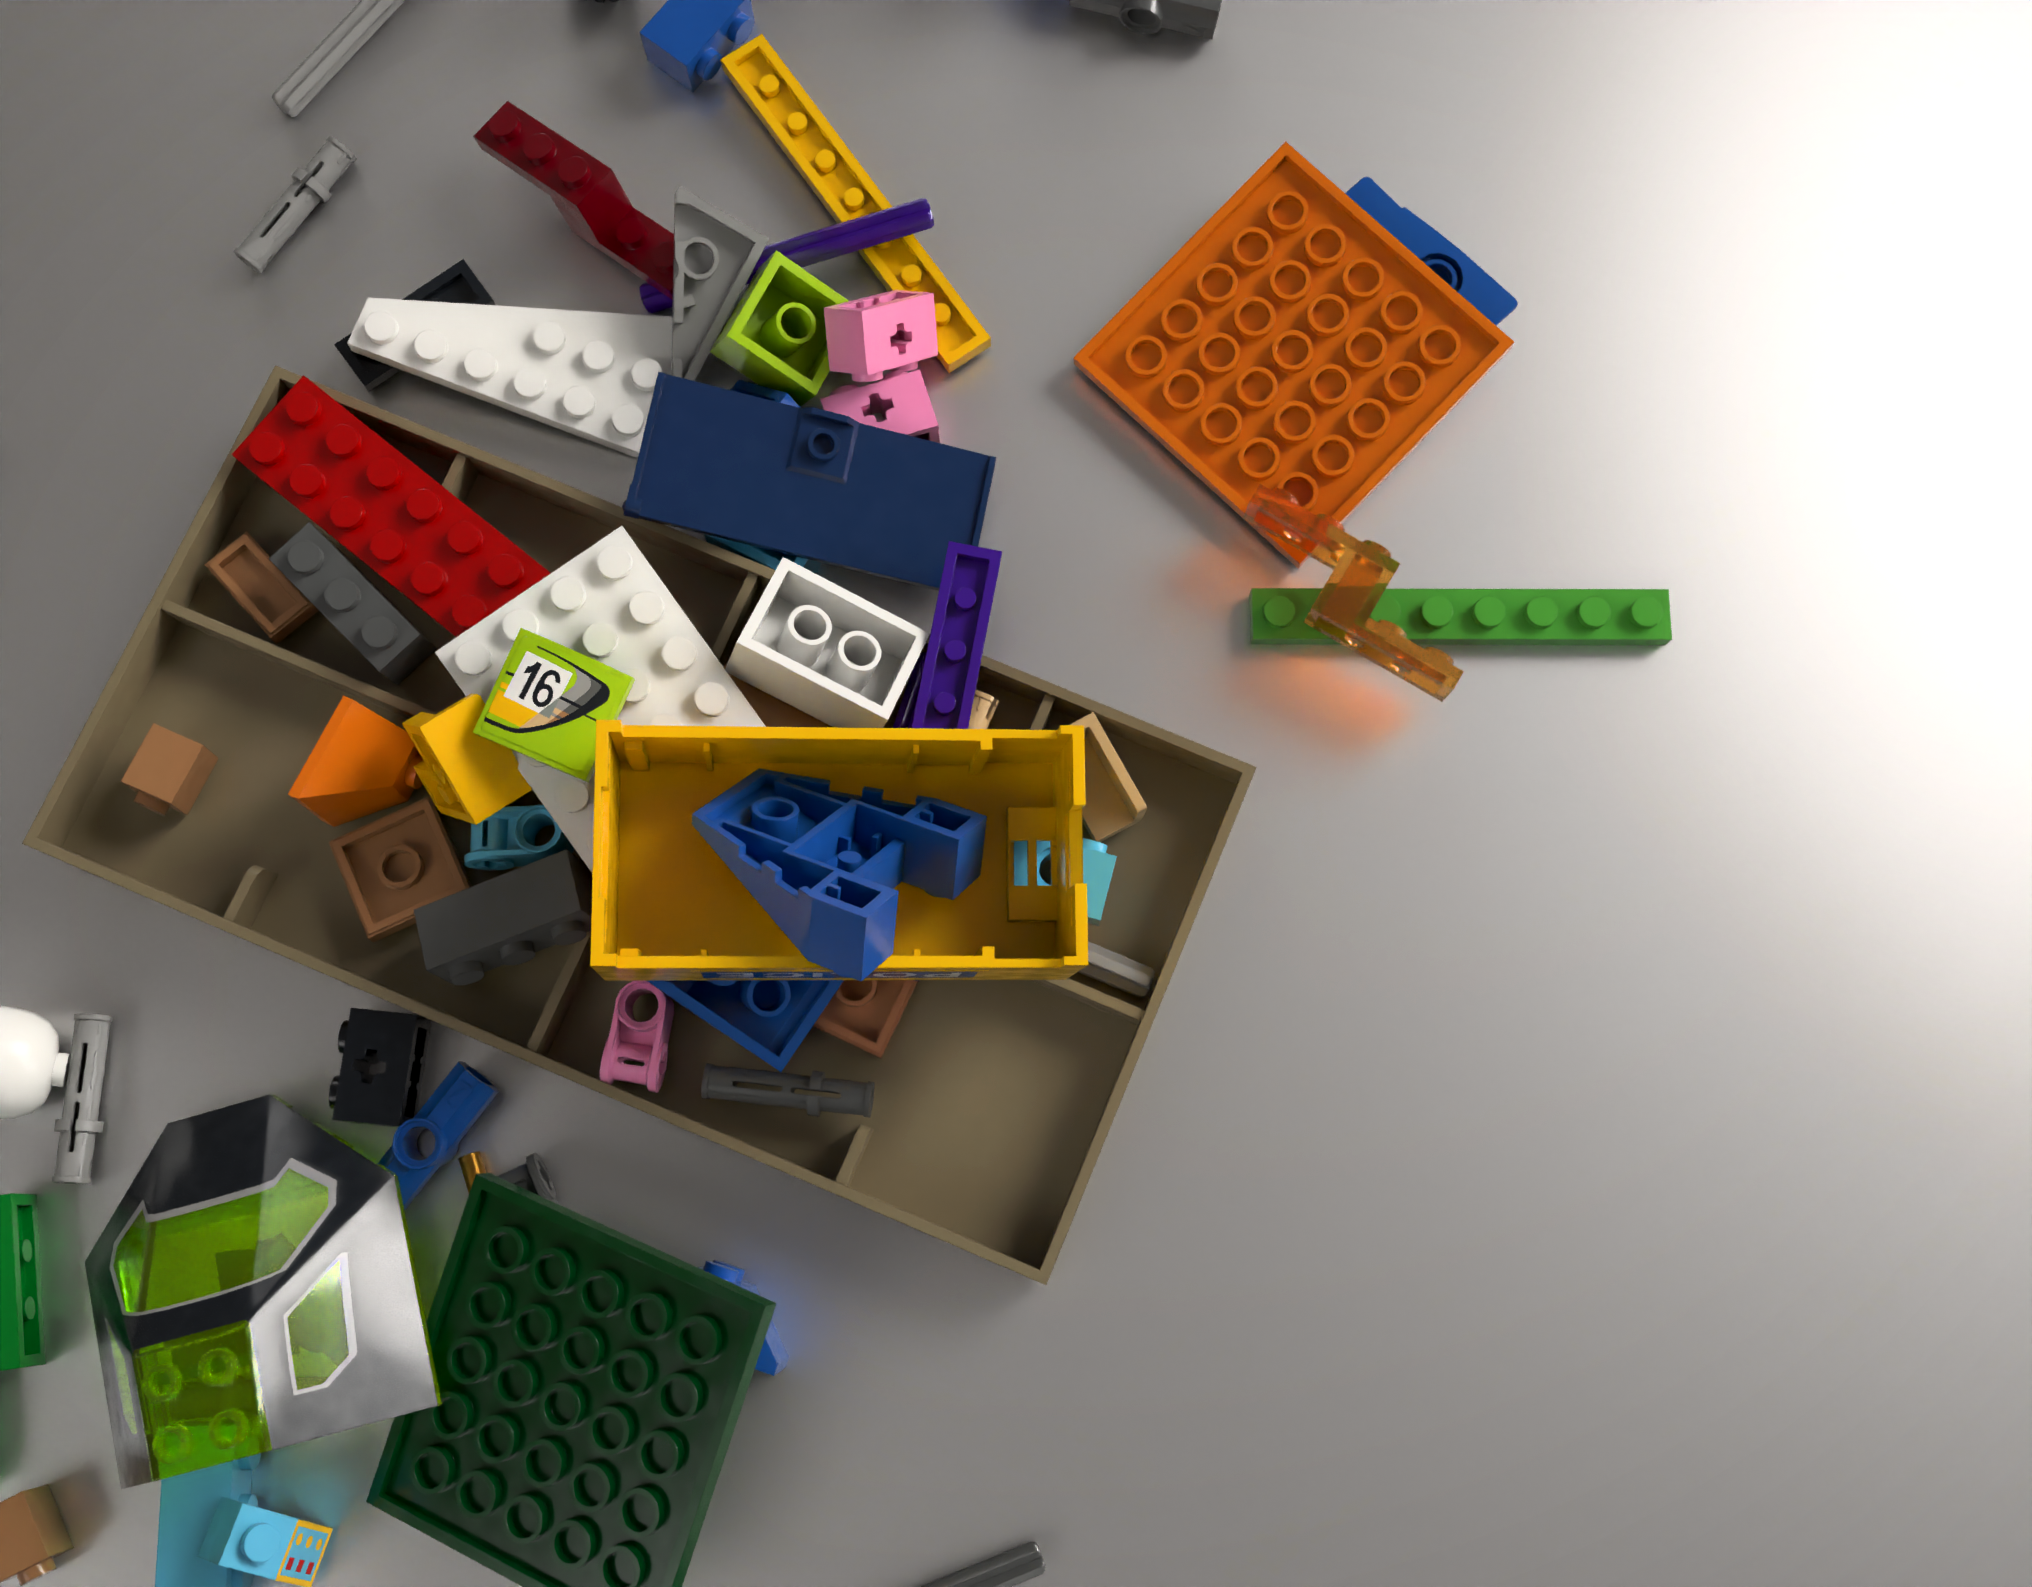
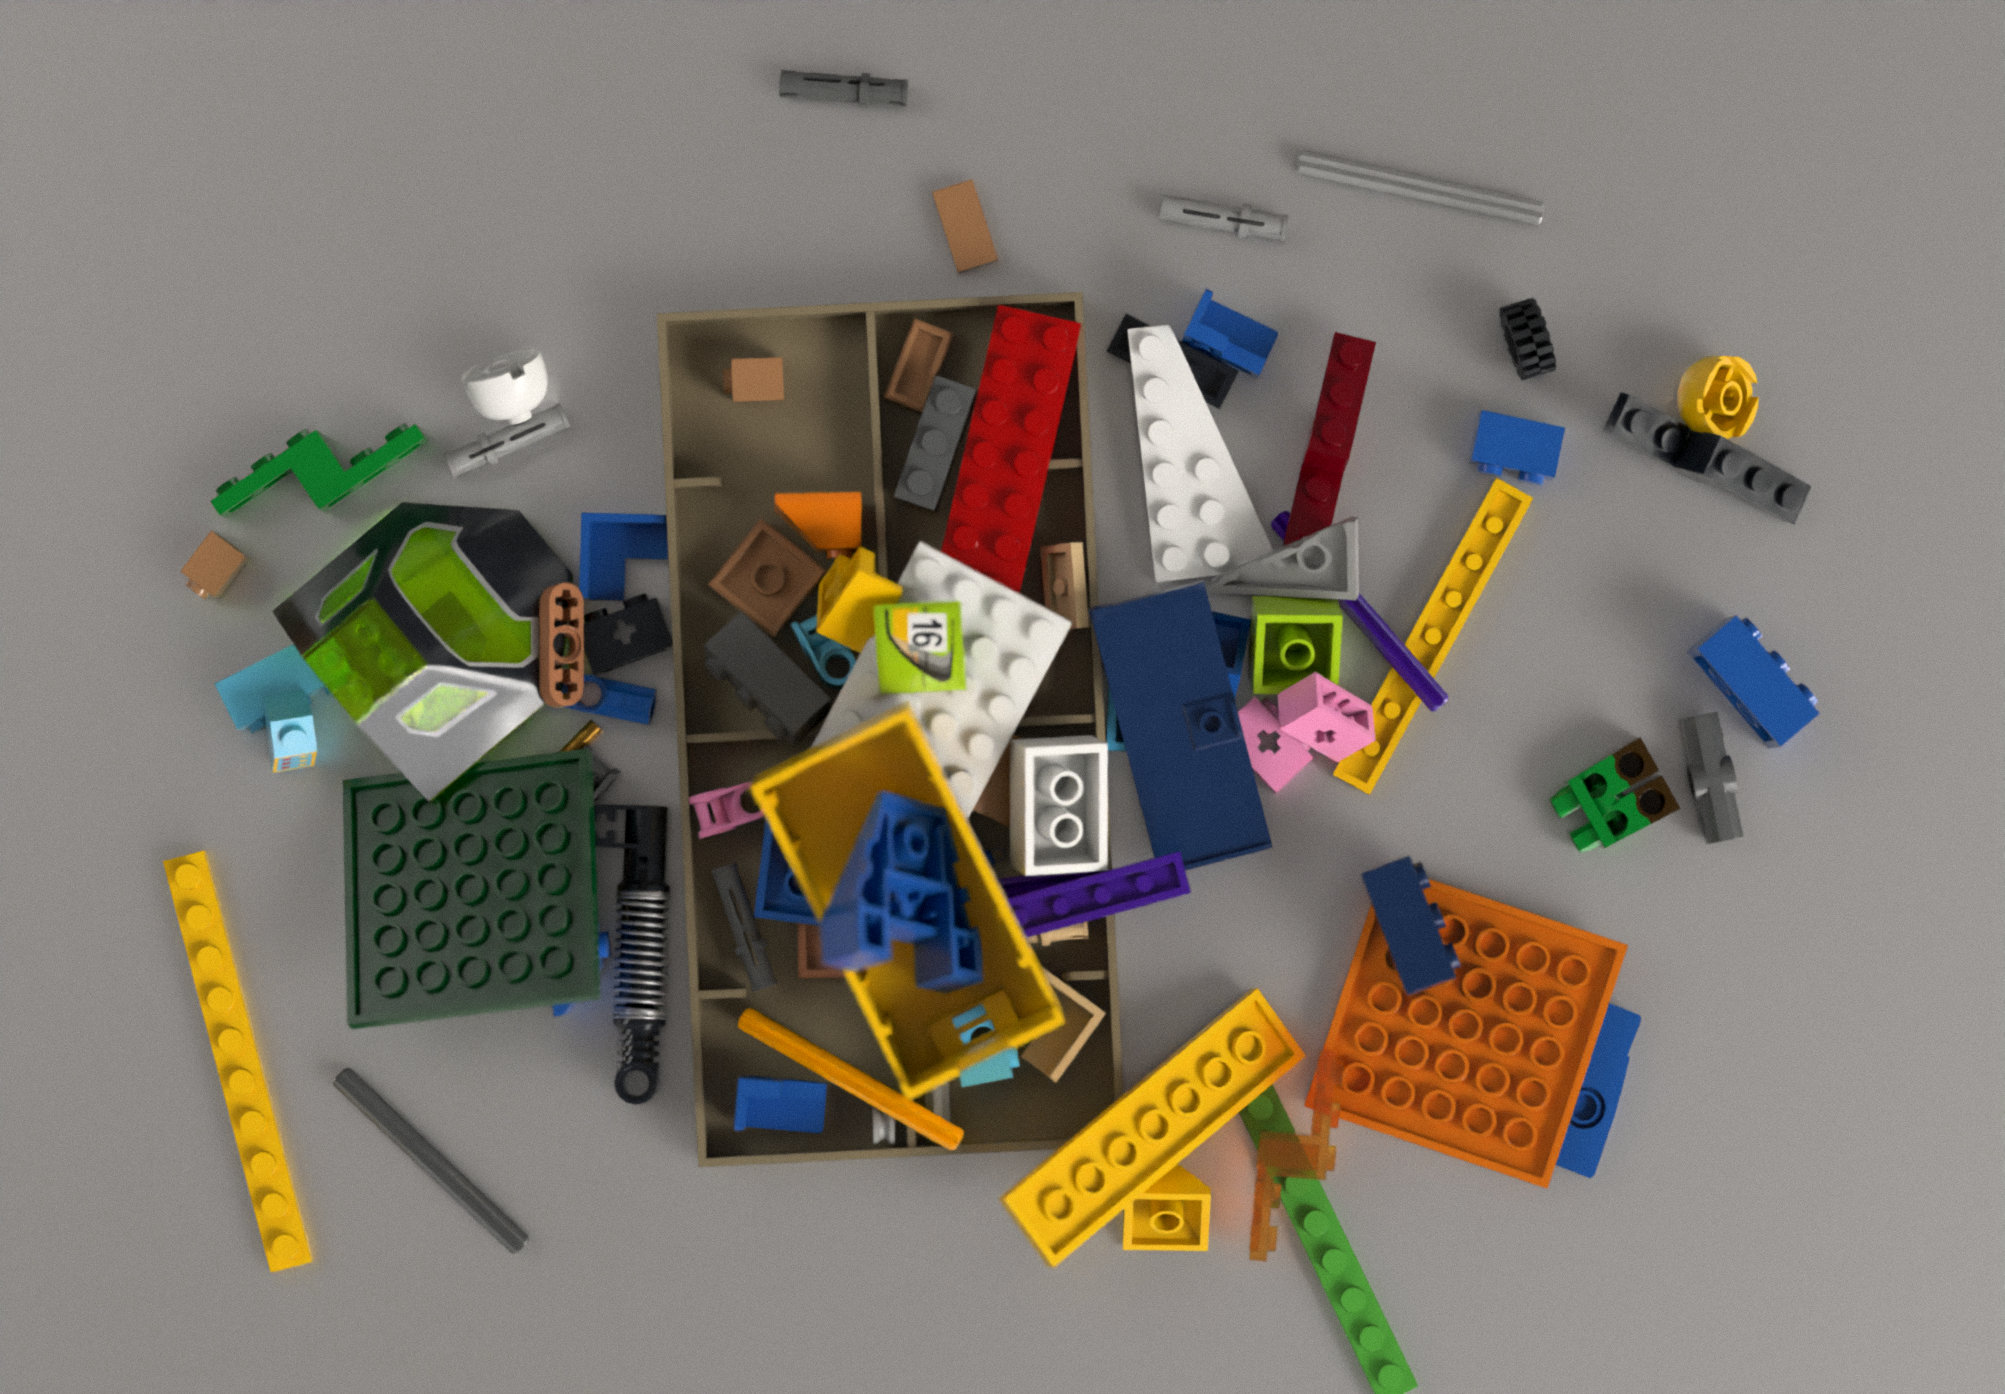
camera: 65 degrees right, 10 degrees up
none -> nougat beam [539,583,584,708]
none -> blue panel [579,513,669,601]
none -> black piece [594,804,671,1105]
none -> blue panel [734,1075,828,1133]
none -> light orange axle [737,1008,964,1150]
none -> light grey bush [873,1106,895,1144]
none -> medium nougat tile [932,179,998,274]
none -> yellow plate [999,988,1306,1268]
none -> tan plate [1040,542,1089,630]
none -> yellow slope [1123,1164,1211,1251]
none -> blue panel [1182,288,1278,378]
none -> dark blue brick [1361,856,1461,996]
none -> green hips [1549,737,1681,853]

